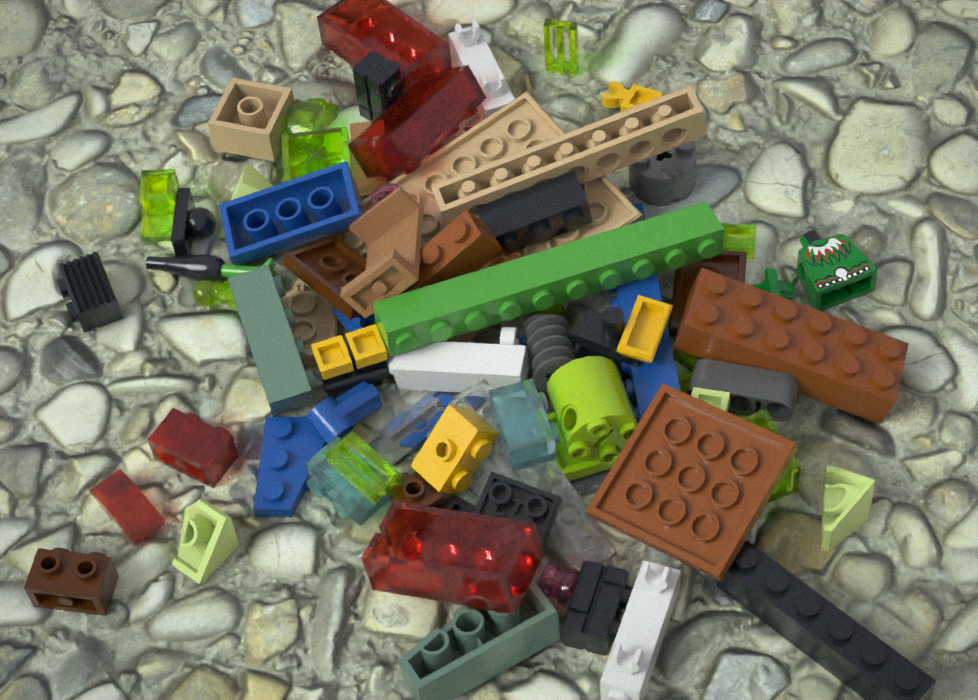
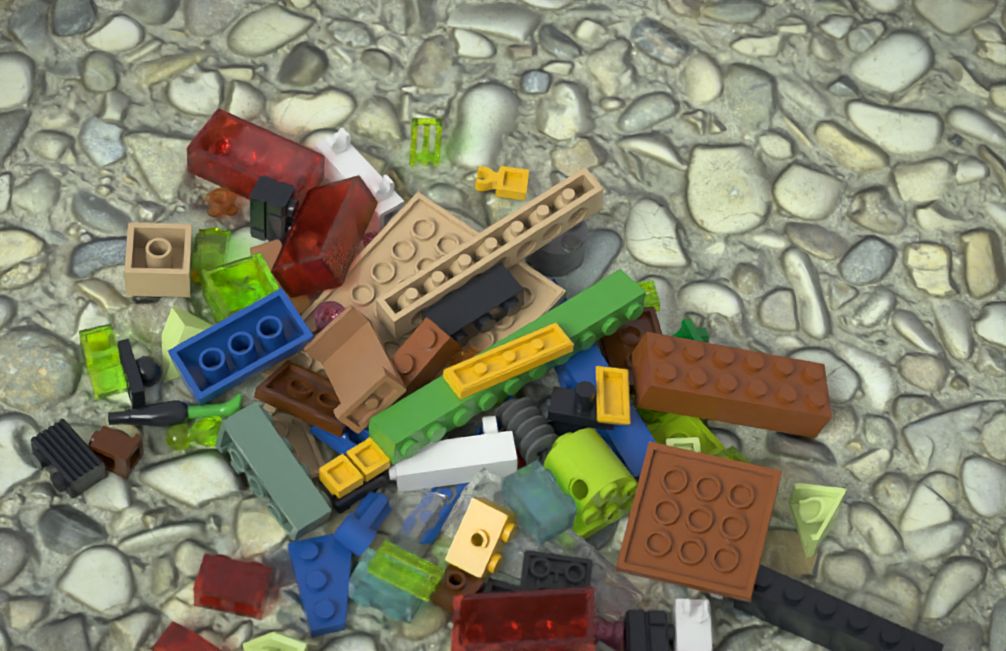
camera: 30 degrees left, 0 degrees up
dark grey beam [687,359,800,422] -> none
green torso [796,230,878,311] -> none
none -> reddish brown brick [88,425,144,479]
none -> clear orange plate [206,188,238,217]
none -> yellow tile [443,322,574,400]

